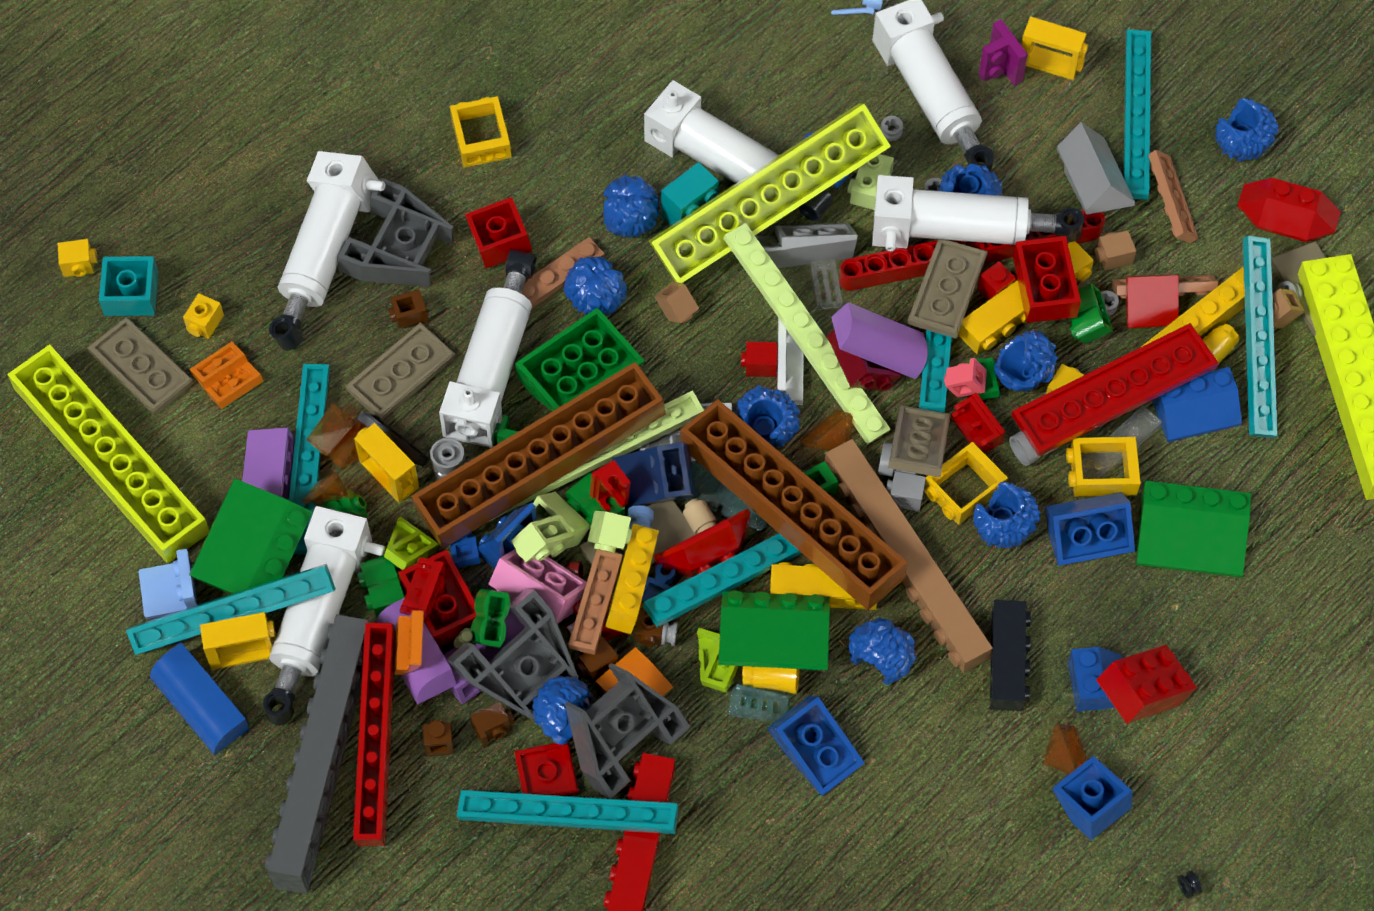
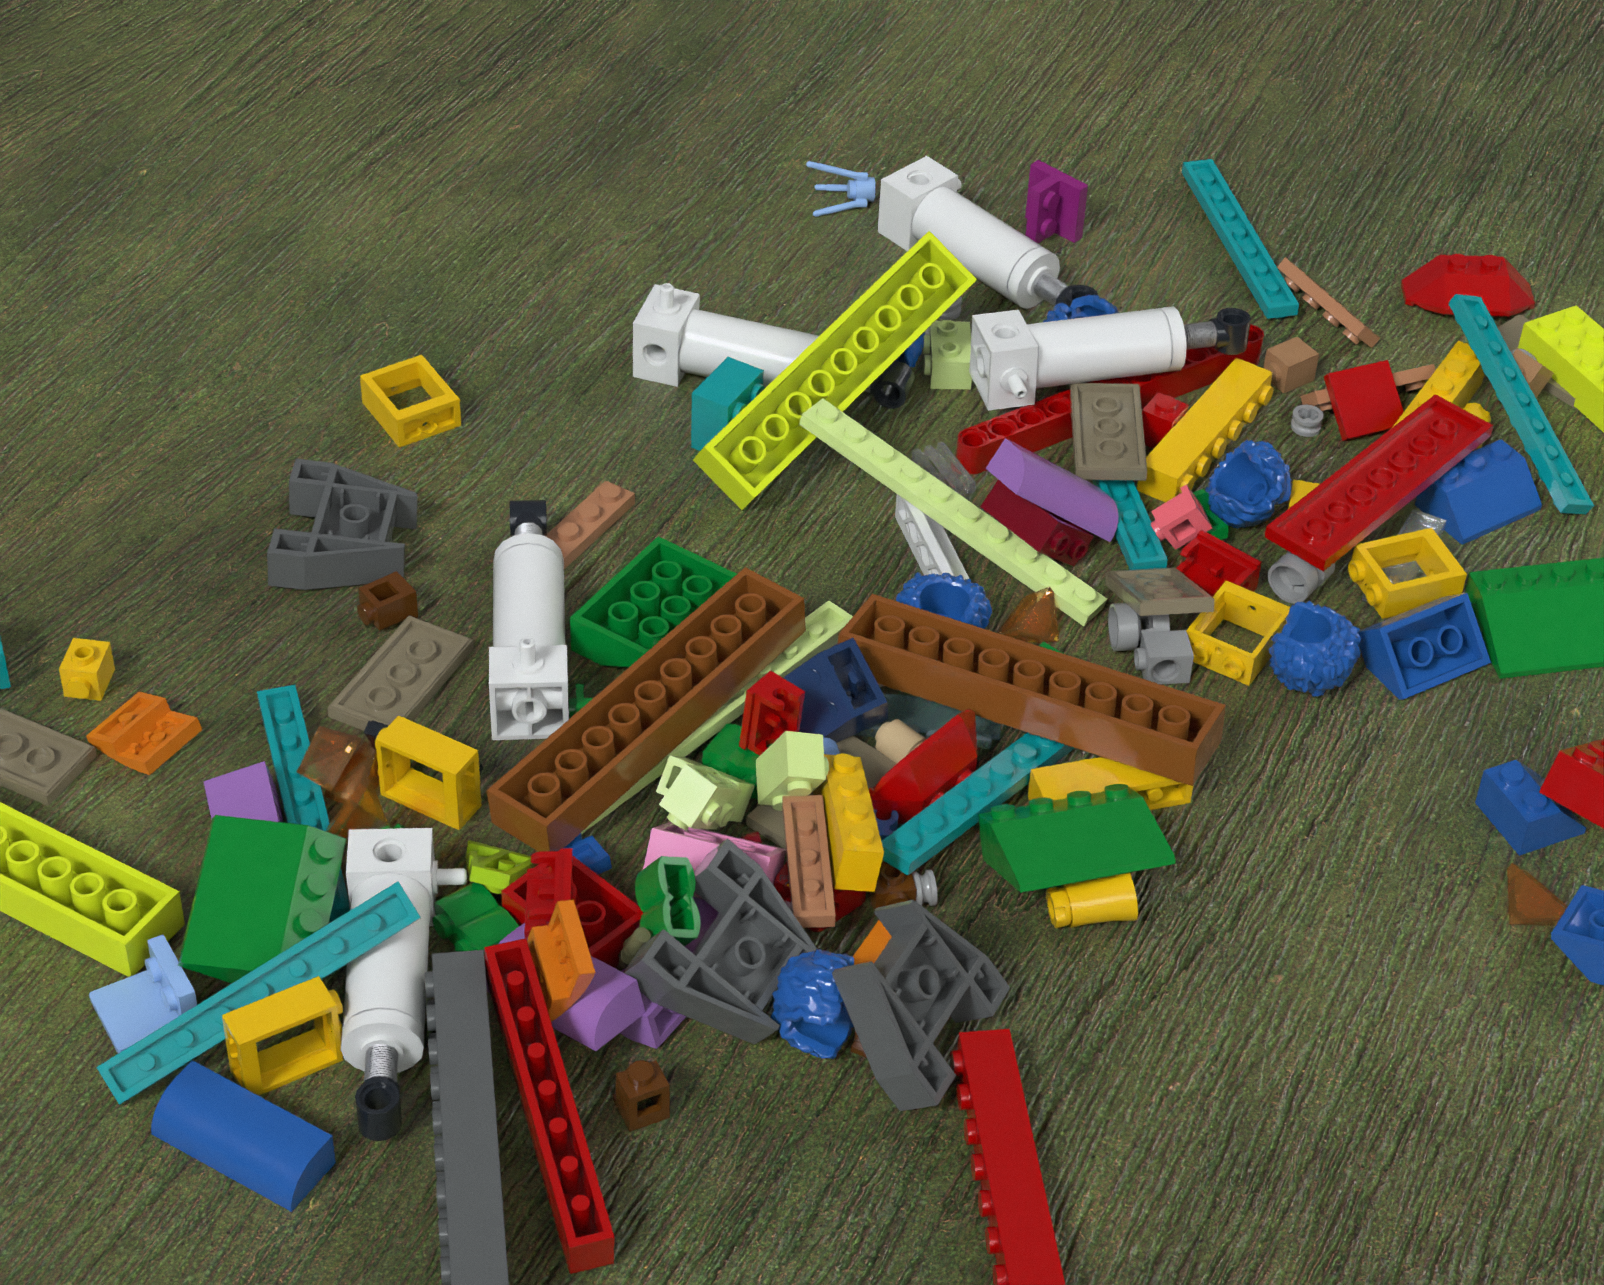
camera: 20 degrees left, 20 degrees down
white piece [269,151,385,351] -> none
light grey wheel [430,438,466,480] -> none
teal plate [457,790,679,834] -> none
red brick [465,197,533,269] -> none
reddish brown brick [470,702,515,749] -> none
blue slope [478,503,537,569] -> none
red tile [514,742,579,797] -> none
blue hair [563,256,627,316] -> none
reddish brown brick [575,635,618,683] -> none
blue hair [603,175,659,238] -> none
medium nougat brick [654,282,699,323] -> none
lime wing [697,628,739,693] -> none
clear light blue slope [728,684,789,722] -> none
red brick [741,342,777,377] -> none
light grey slope [755,223,857,268] -> none
blue slope [767,696,864,796] -> none
medium nougat brick [825,439,993,673] -> none
blue hair [849,617,917,685] -> none
black brick [990,599,1031,711] -> none
red brick [1013,236,1081,323] -> none
yellow window [1021,16,1088,80] -> none
light grey slope [1057,122,1135,215] -> none
green brick [1070,283,1112,344] -> none
blue hair [1215,98,1279,162] -> none

